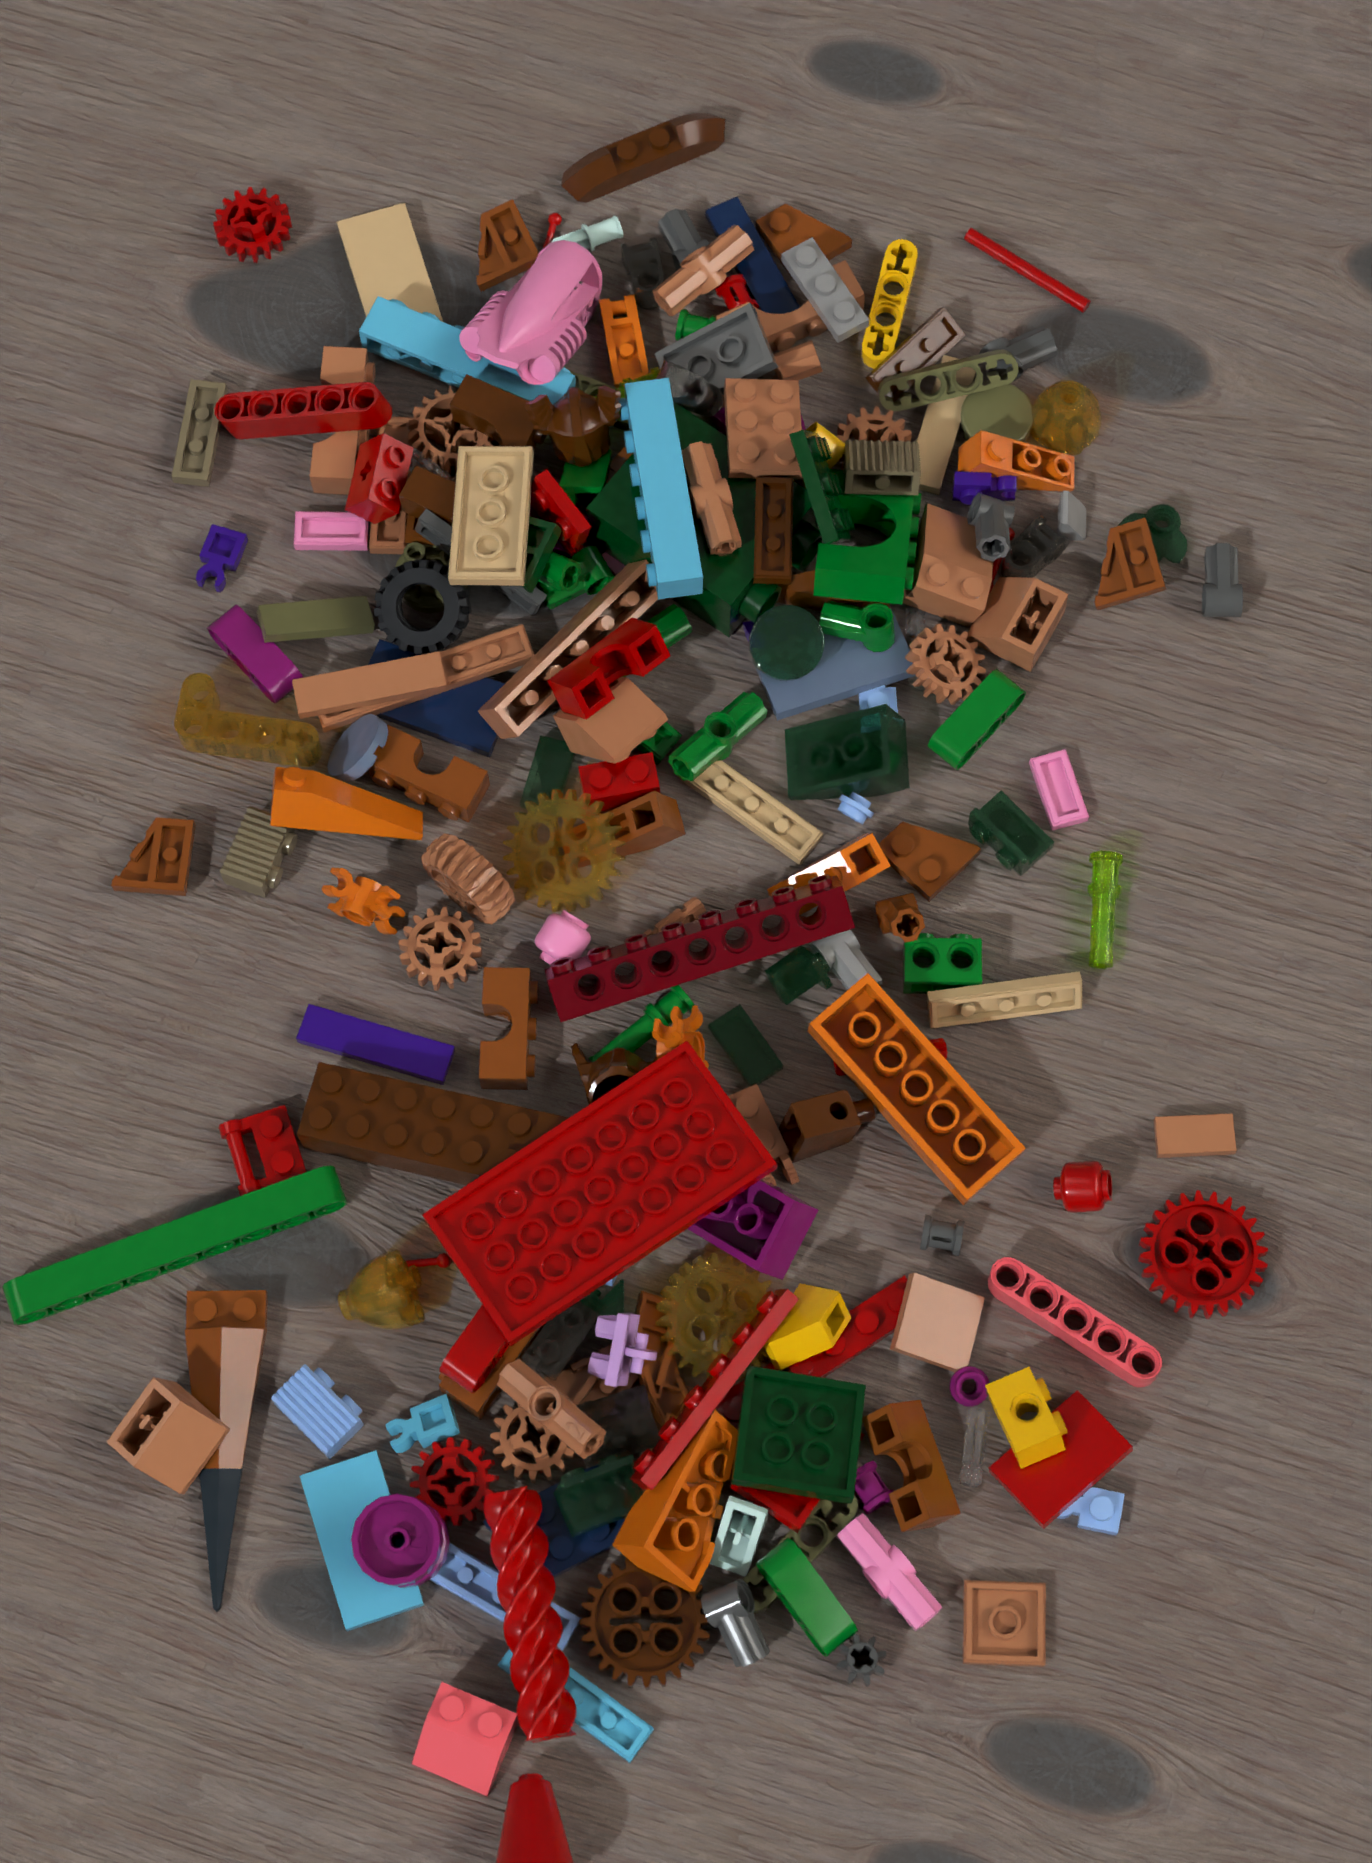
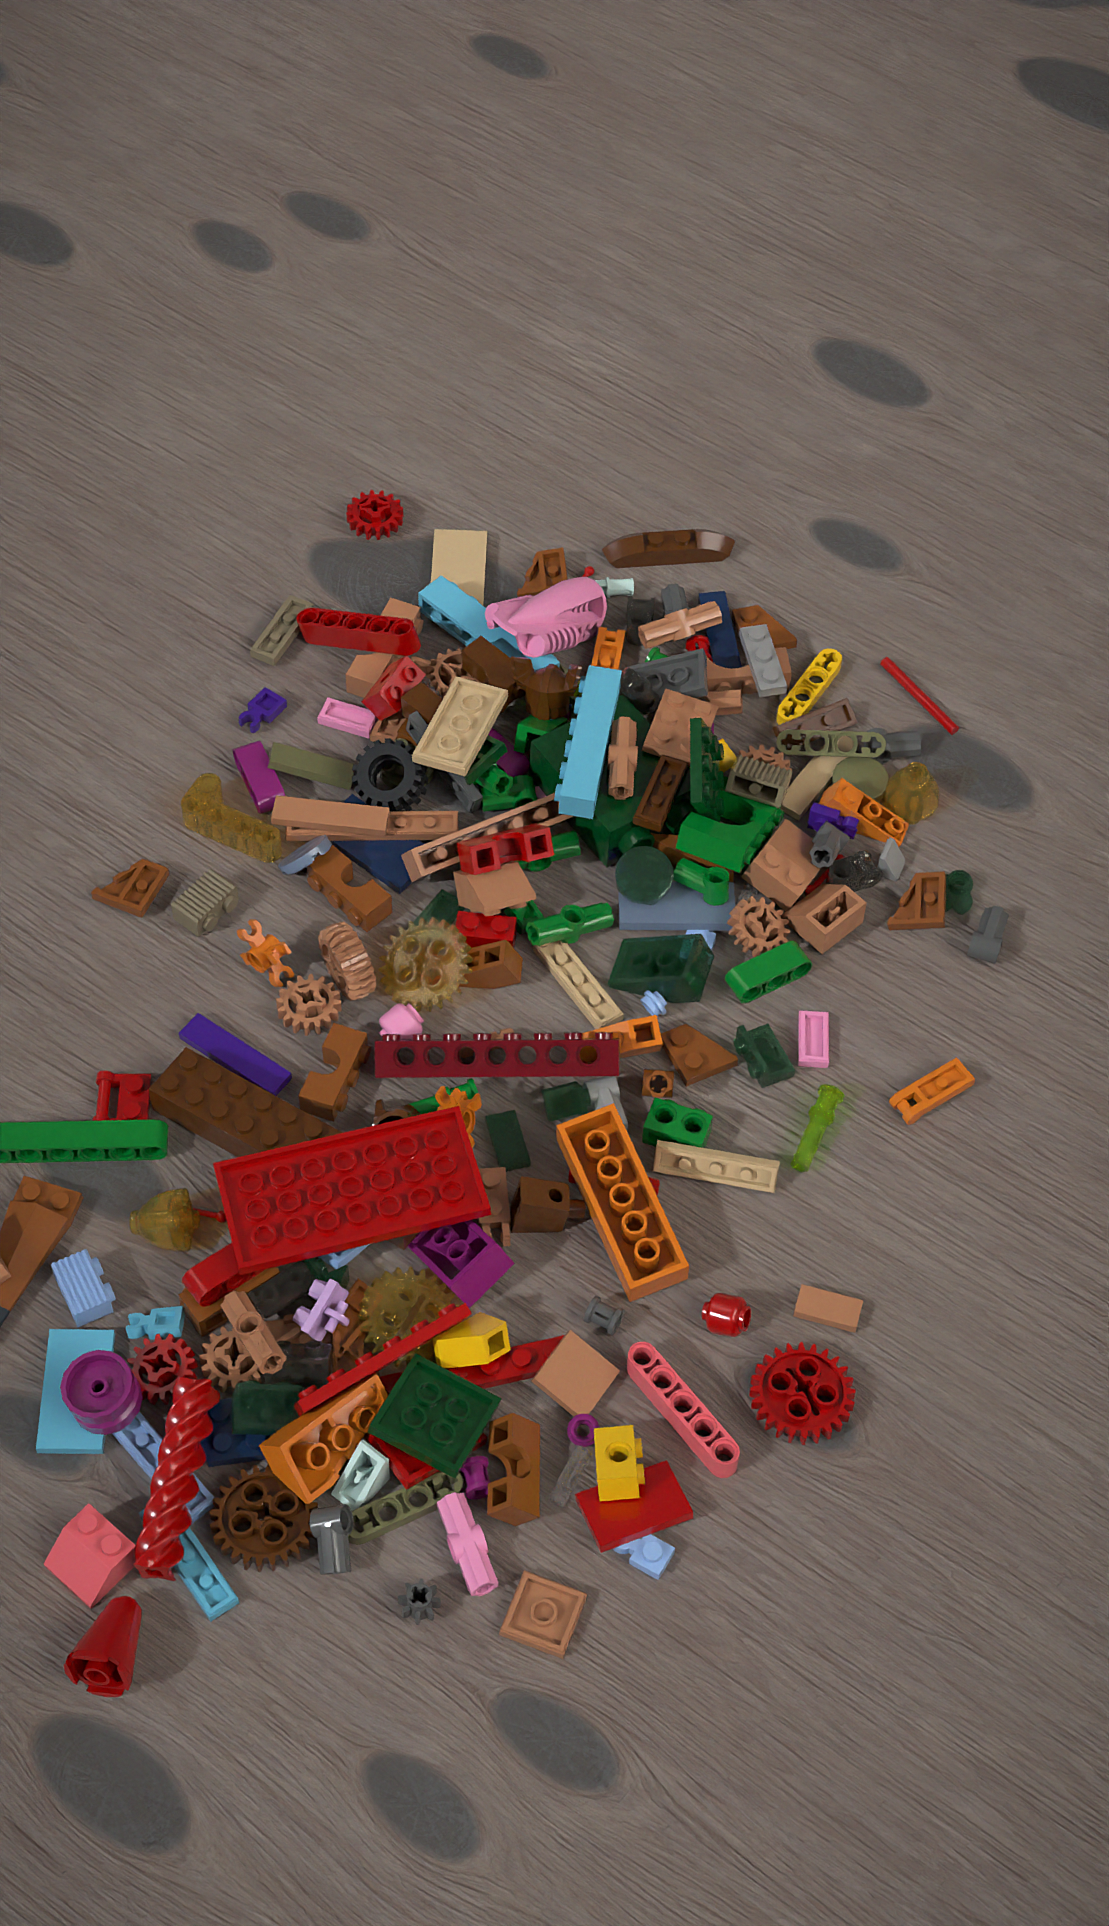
camera: 15 degrees right, 15 degrees down
orange wedge [270,767,423,841] -> none
red plate [530,469,592,556] -> none
green beam [756,1537,858,1657] -> none
none -> orange plate [889,1057,975,1125]

